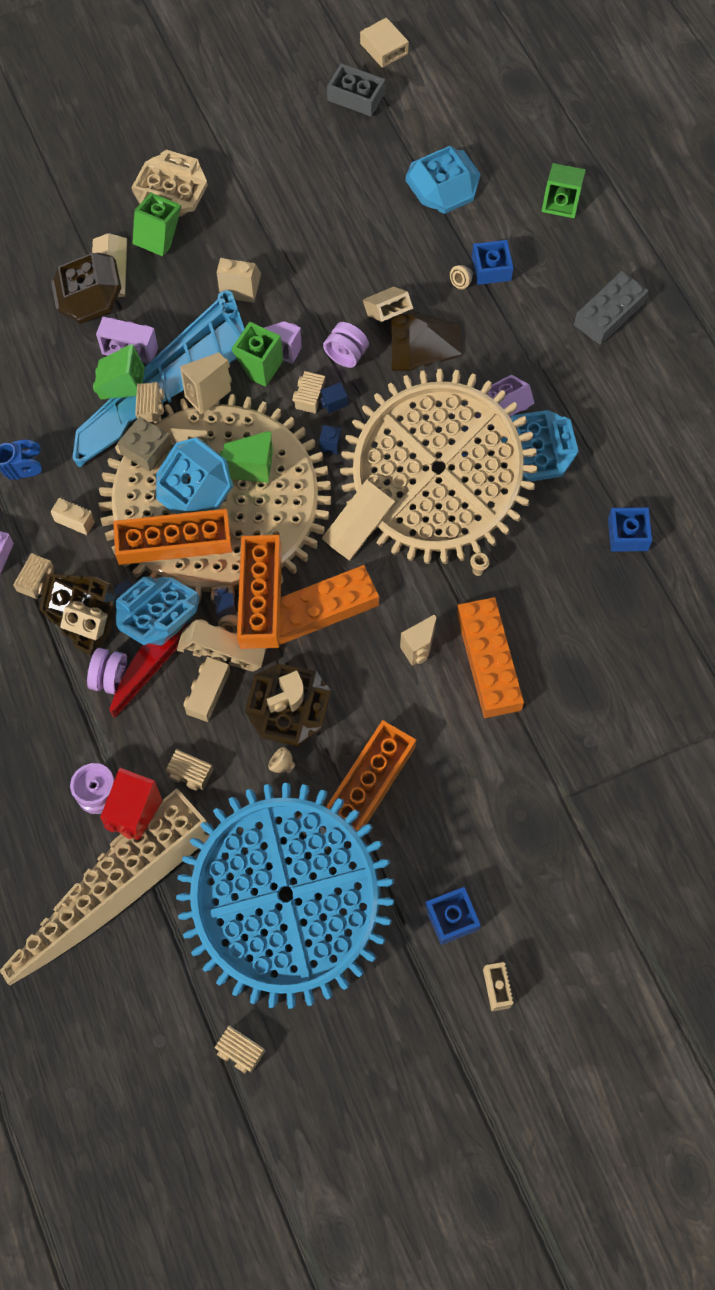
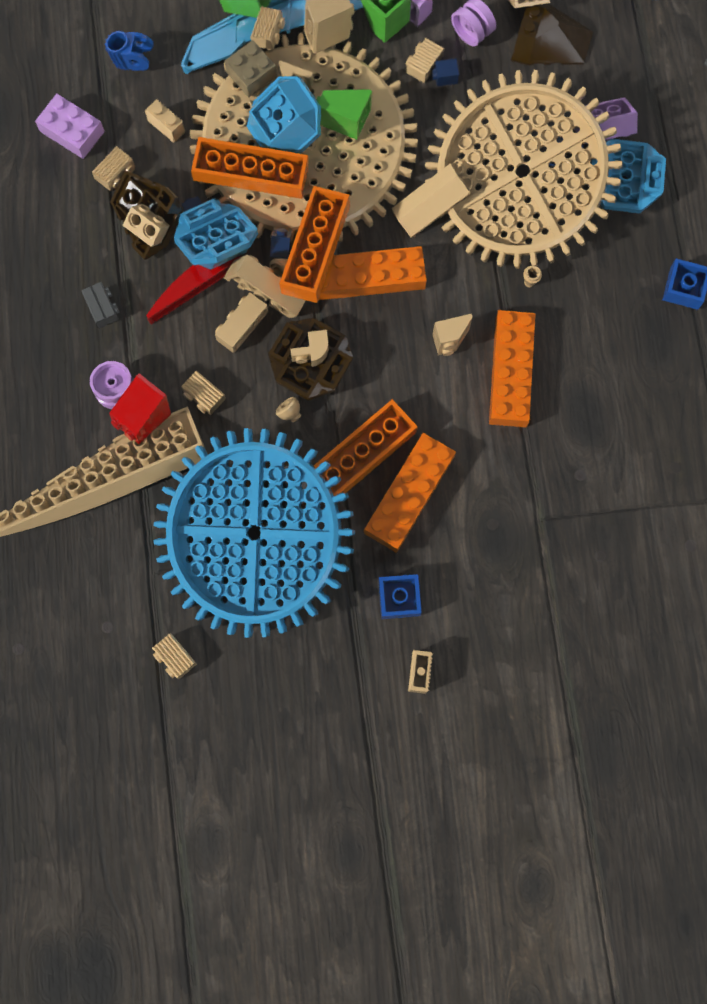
camera: 15 degrees right, 10 degrees up
lavender wheel [87,648,127,695] -> none
dark blue brick [319,425,341,455] -> none
none -> dark grey brick [81,282,120,328]
none -> orange brick [364,433,456,553]

